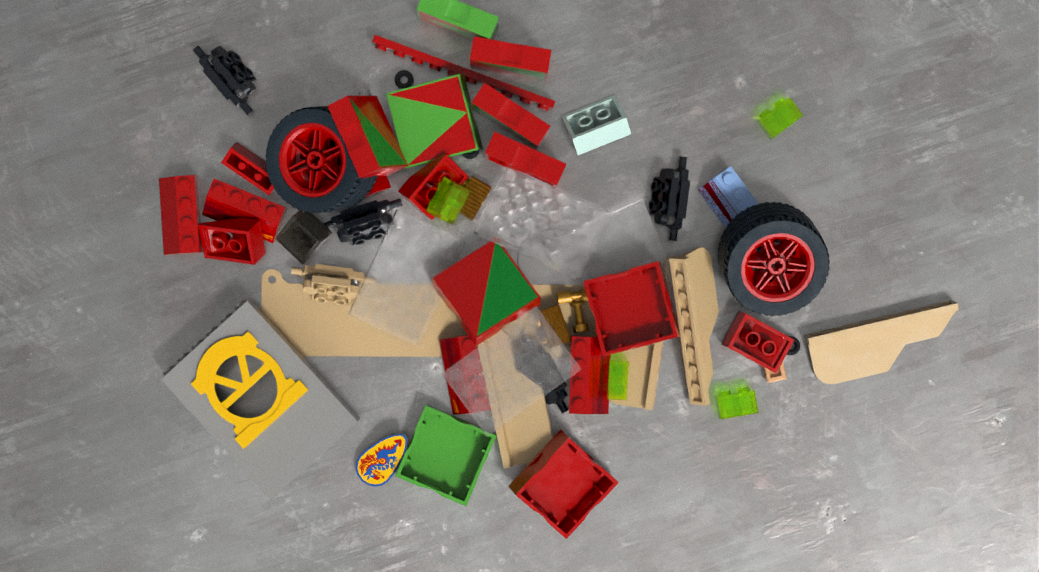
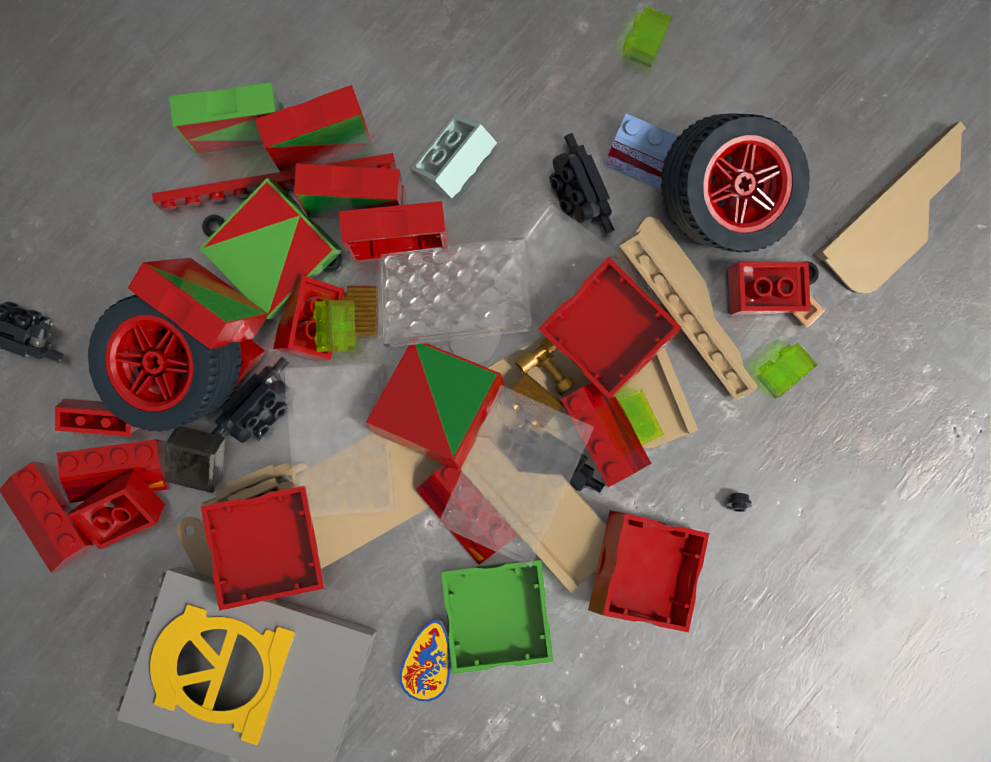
camera: 30 degrees left, 5 degrees down
none -> red tile [200,486,325,611]
none -> black plate [727,493,752,512]

